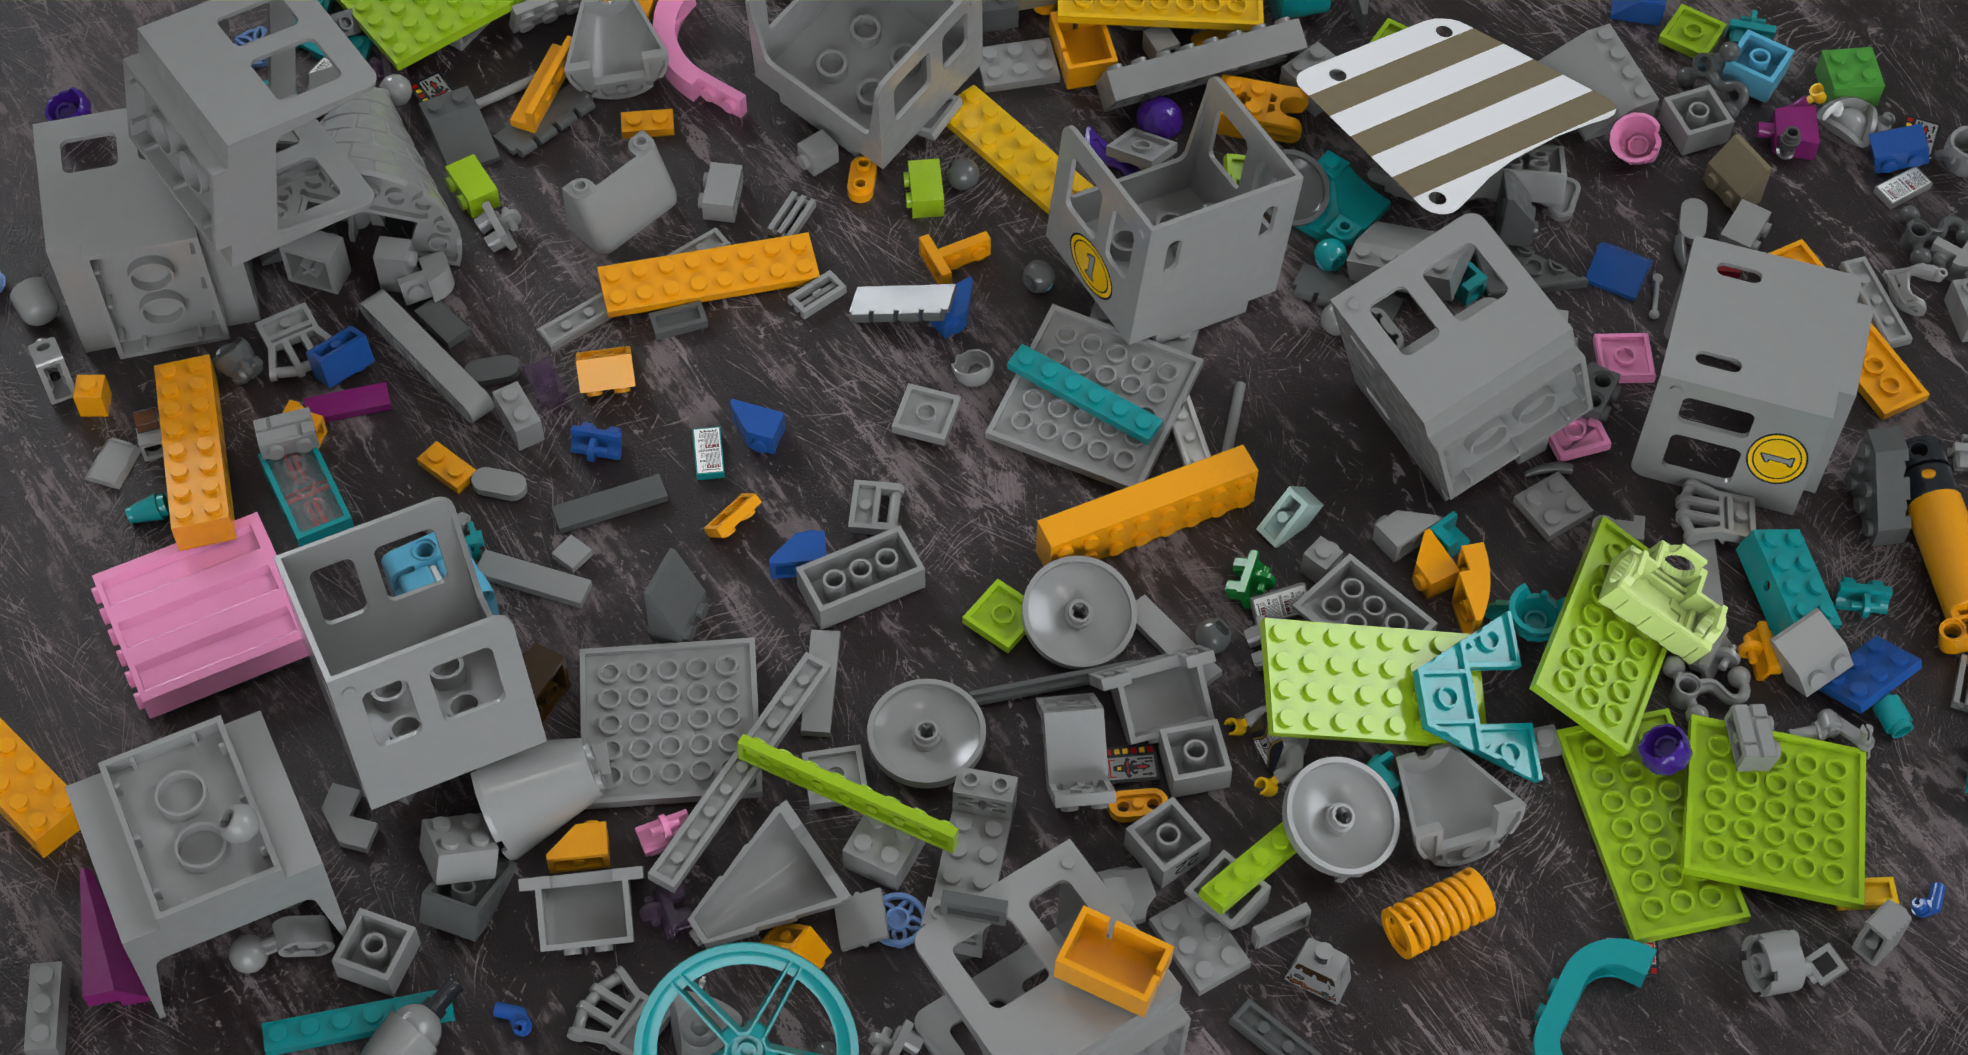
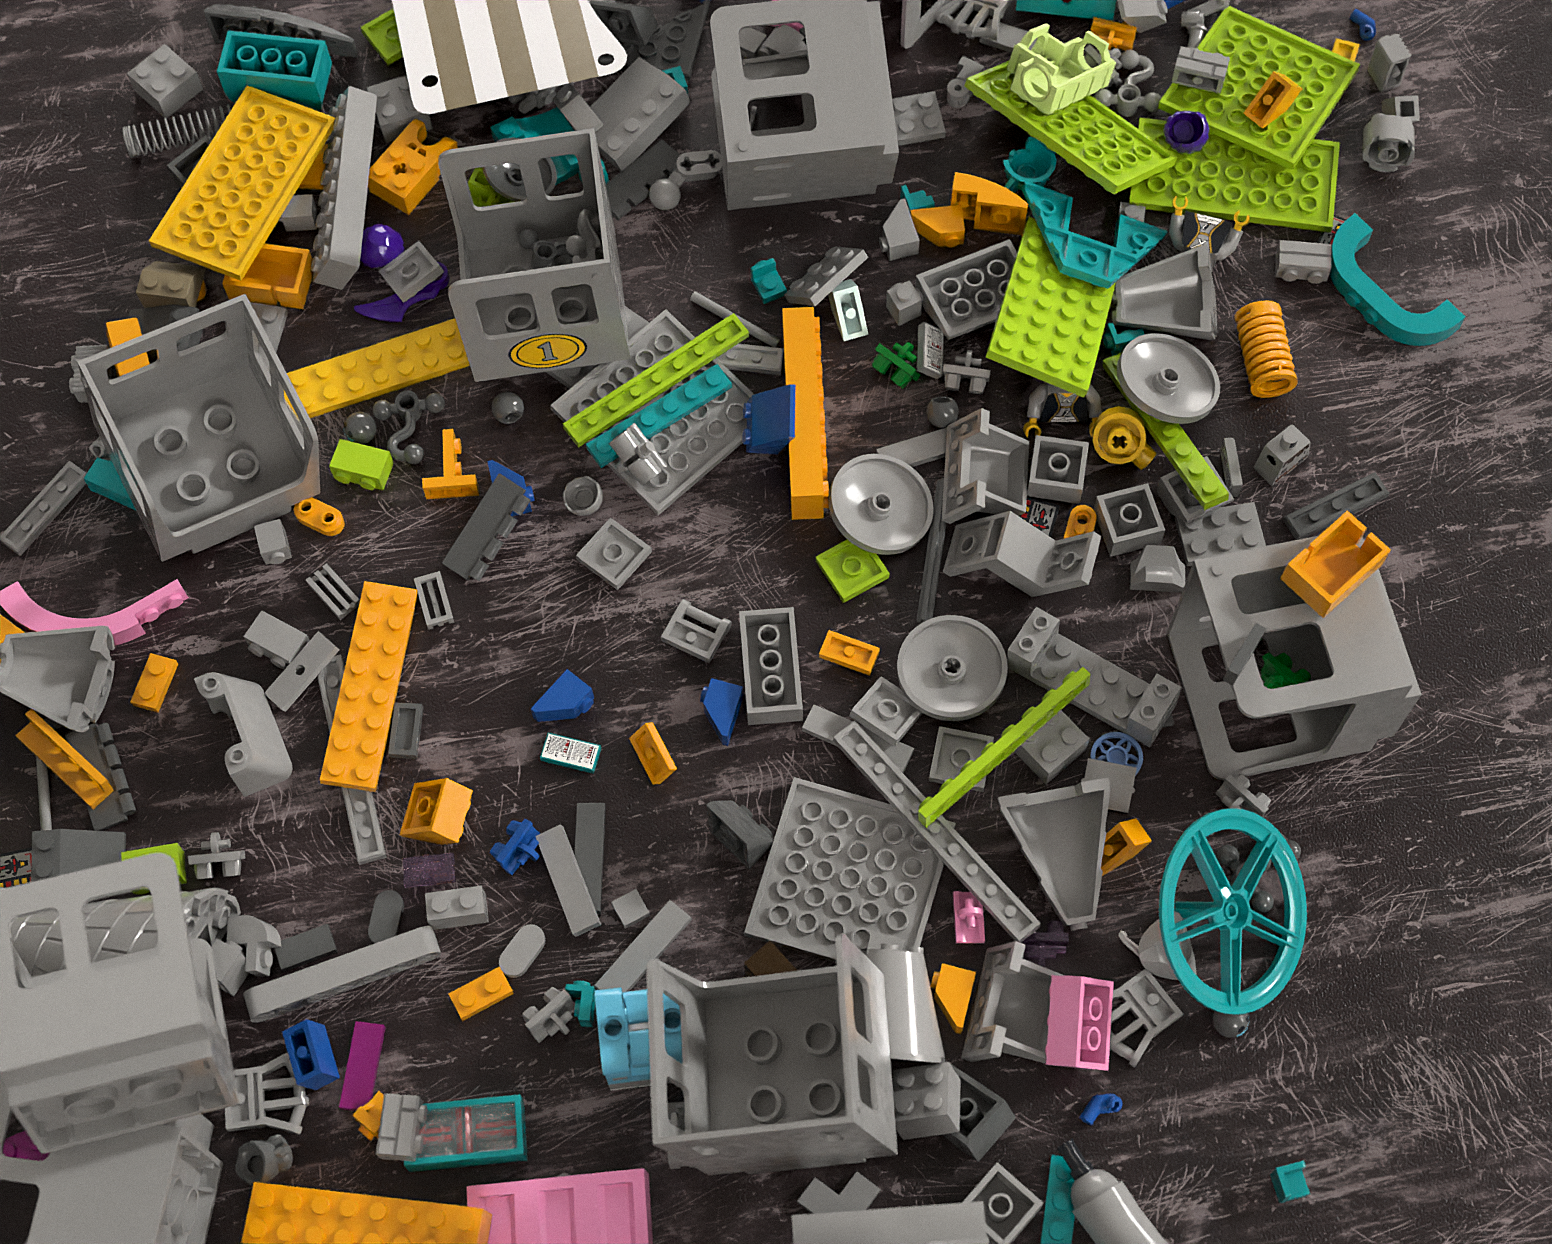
camera: 65 degrees left, 10 degrees up
none -> light grey tile [264,631,340,712]
none -> dark grey piece [372,391,445,464]
none -> light grey tile [535,824,601,937]
none -> light grey slope [552,83,603,132]
none -> lime plate [563,313,749,448]
none -> light grey pin [609,423,667,486]
none -> blue slope [742,384,796,454]
none -> teal bracket [751,258,787,304]
none -> light grey plate [784,247,868,306]
none -> light orange plate [819,630,880,676]
none -> light grey plate [849,677,923,747]
none -> bright pink brick [1045,975,1113,1070]
none -> yellow piece [1093,406,1157,470]
none -> torso [1169,196,1250,267]
none -> light orange slope [1243,71,1302,128]
none -> light grey brick [1275,240,1332,284]

